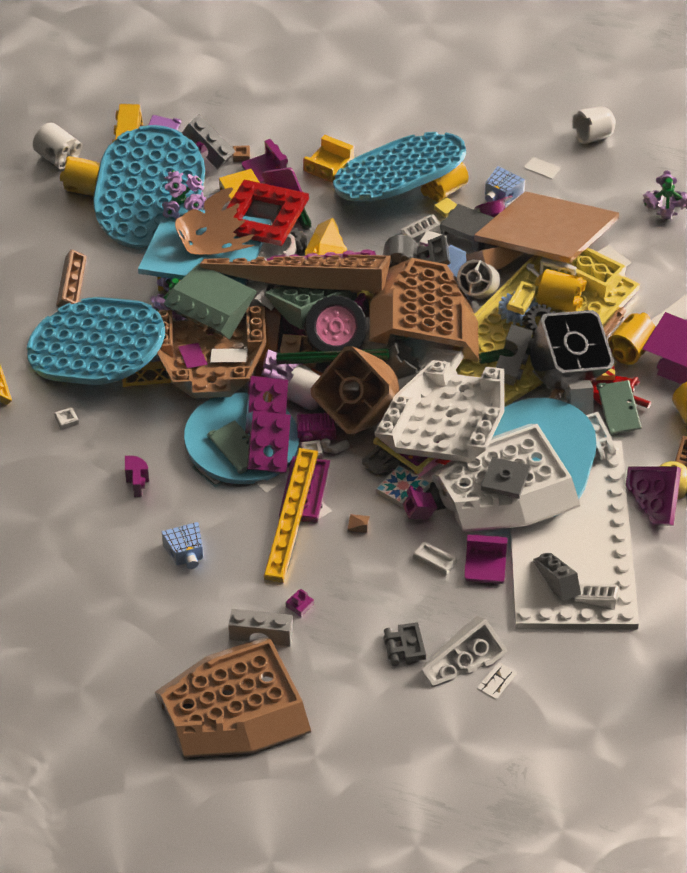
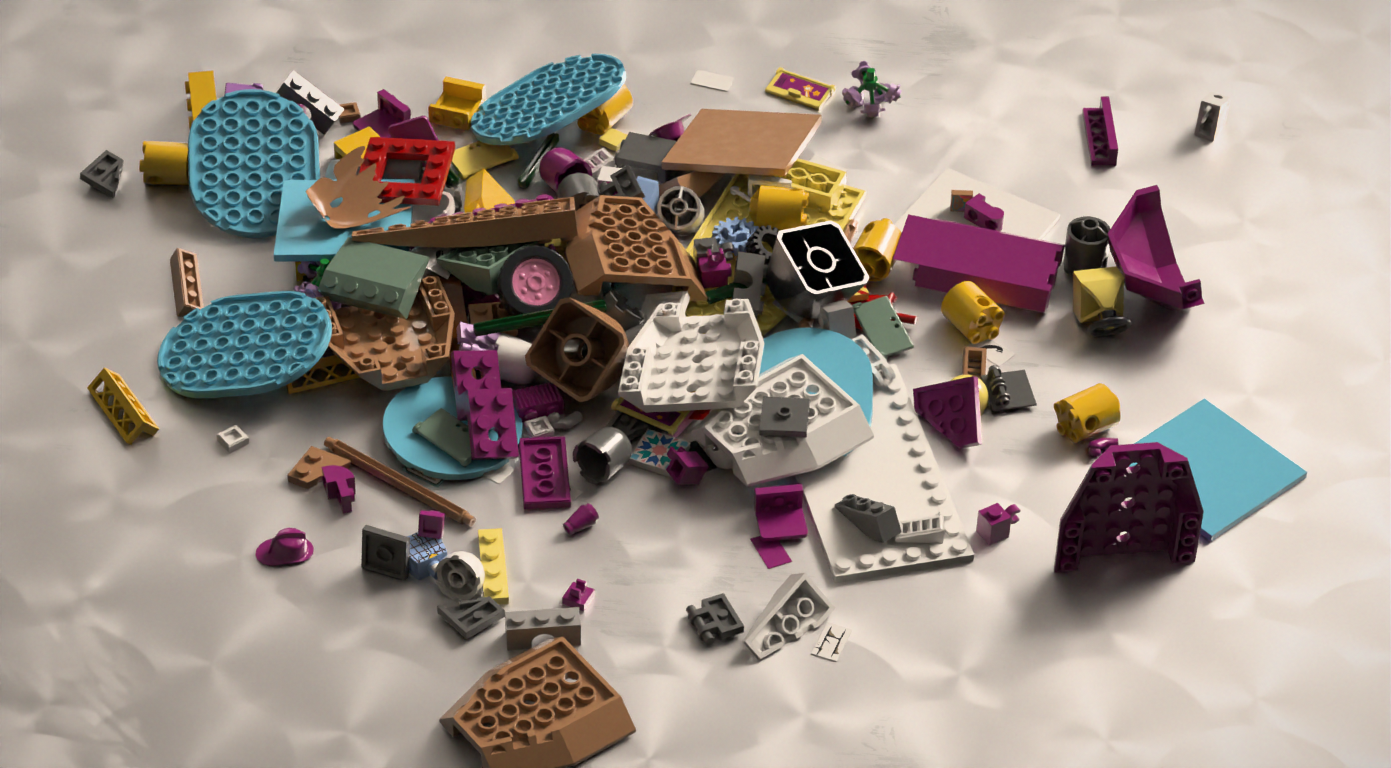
camera: 15 degrees left, 5 degrees down
white cylinder [33,123,82,170] -> none
lavender plant [162,170,206,219] -> none
magenta sticker [178,343,207,368] -> none
white sticker [210,349,247,362] -> none
yellow tile [264,448,318,583] -> none
medium nougat slope [348,514,370,533] -> none
white tile [413,541,457,576] -> none
light blue torso [485,166,525,205] -> none
light yellow tile [507,281,539,315] -> none
white cylinder [572,107,616,144] -> none
none -> dark grey wing [80,150,124,198]
none -> magenta piece [255,528,314,566]
none -> medium nougat wing [287,446,351,489]
none -> medium nougat piece [324,437,476,527]
none -> dark grey plate [361,525,410,580]
none -> magenta tile [418,510,445,539]
none -> white cylinder [435,551,485,601]
none -> dark grey wing [437,596,505,639]
none -> light yellow door [451,141,519,180]
none -> light yellow plate [478,528,509,605]
none -> dark green axle [517,133,559,189]
none -> magenta cylinder [539,147,593,193]
none -> magenta cone [563,503,599,535]
none -> dark grey cylinder [573,427,632,484]
none -> dark grey brick [693,237,733,271]
none -> magenta brick [698,248,732,289]
none -> magenta sticker [750,536,792,569]
none -> door [765,67,836,110]
none -> magenta brick [976,503,1021,546]

